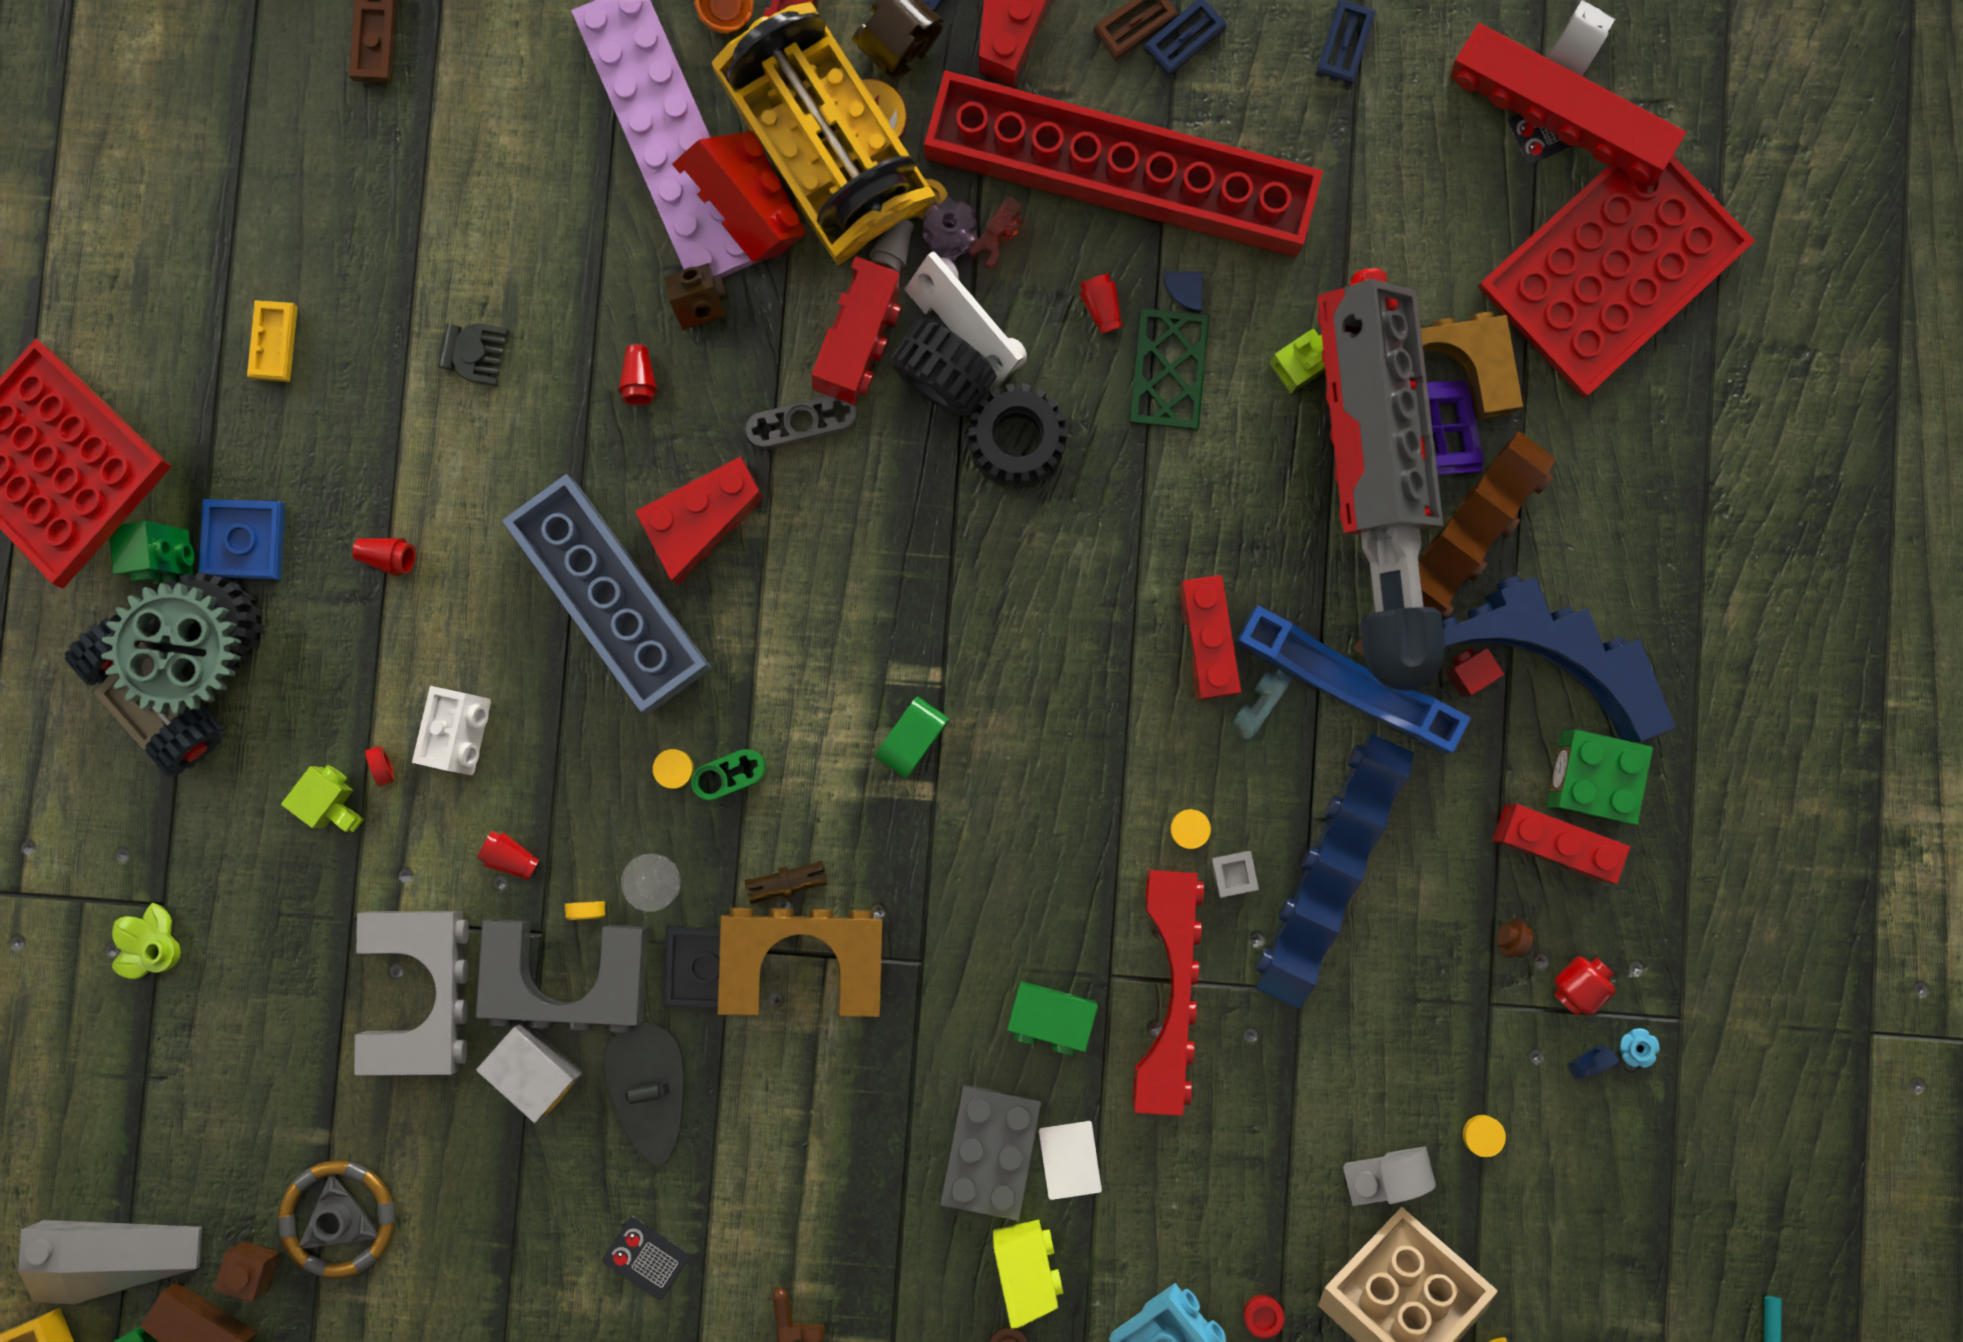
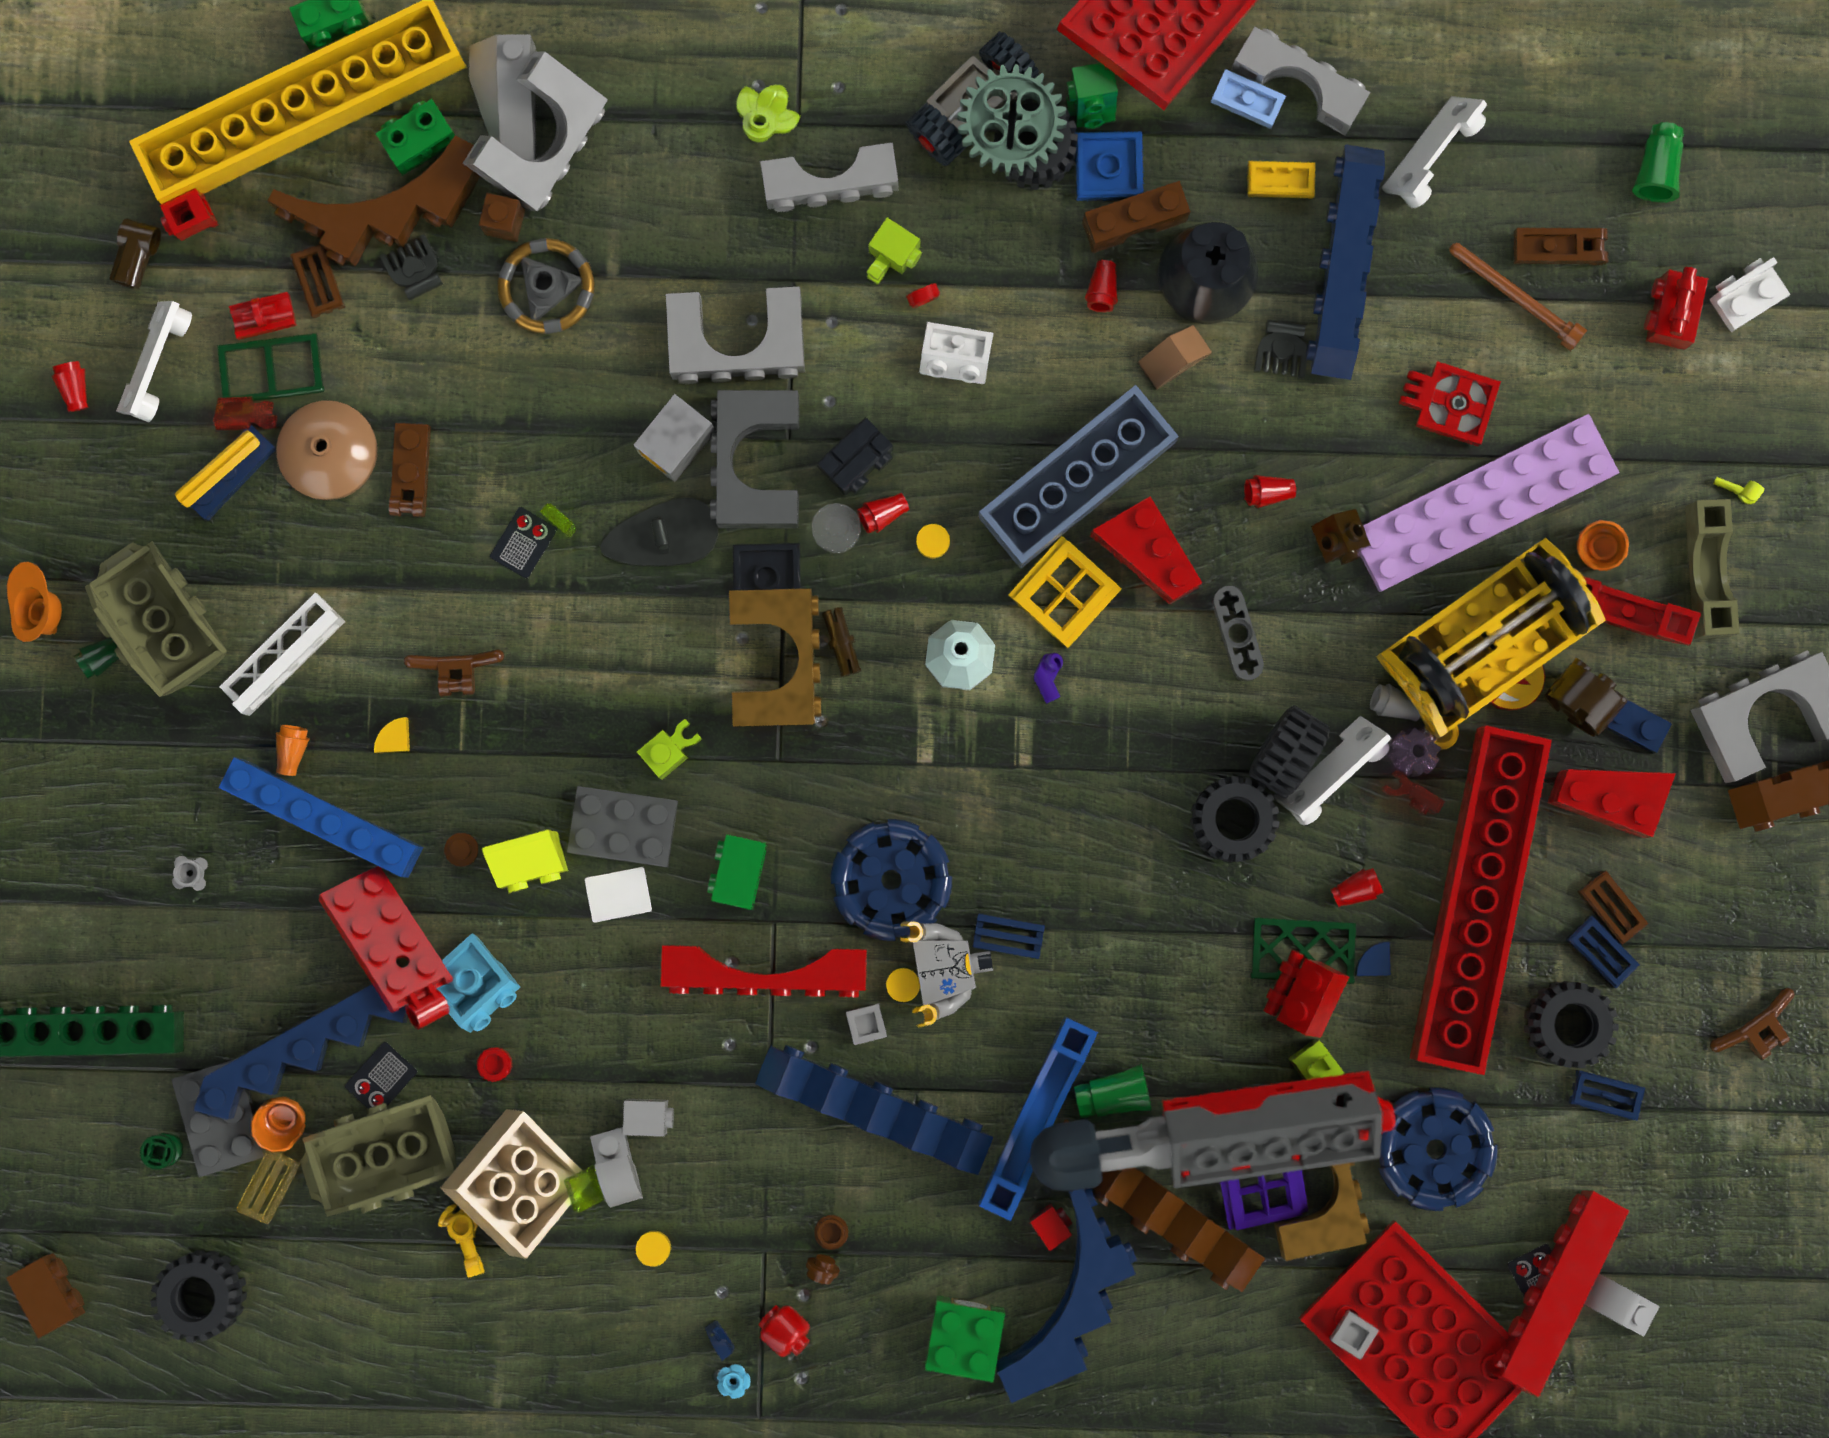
camera: 90 degrees right, 0 degrees up
red cone [476,830,539,881] -> none
yellow tile [565,901,605,920] -> none
red wedge [672,130,807,262] -> none
green beam [691,749,768,800] -> none
red wedge [811,256,903,406] -> none
green beam [874,696,950,779] -> none
red arch [1178,575,1241,701] -> none
clear light blue plate [1232,670,1291,743] -> none
red arch [1492,804,1630,884] -> none
none -> light grey arch [463,51,608,211]
none -> clear neon green tile [540,503,577,538]
none -> clear neon green tile [564,1166,605,1213]
none -> light grey brick [623,1098,674,1136]
none -> lime brick [637,719,702,780]
none -> light grey arch [761,142,899,212]
none -> reddish brown plate [814,1215,848,1250]
none -> black brick [817,417,894,496]
none -> dark blue plate [831,819,952,941]
none -> red cone [857,493,909,534]
none -> light grey torso [900,922,993,1027]
none -> light aqua cone [925,620,995,691]
none -> dark blue tile [972,914,1045,959]
none -> yellow piece [1008,536,1121,649]
none -> dark purple arm [1034,653,1063,704]
none -> green plant [1074,1064,1152,1118]
none -> reddish brown arch [1082,181,1190,253]
none -> medium nougat slope [1138,325,1212,390]
none -> black cone [1157,222,1258,324]
none -> light blue plate [1211,69,1286,129]
none -> light grey arch [1231,27,1370,136]
none -> red brick [1263,950,1349,1038]
none -> dark blue brick [1306,145,1385,380]
none -> light grey plate [1329,1309,1379,1360]
none -> dark blue plate [1378,1087,1498,1211]
none -> white brick [1382,96,1487,208]
none -> red piece [1399,361,1501,447]
none -> dark orange piece [1449,243,1587,352]
none -> black tyre [1524,981,1619,1068]

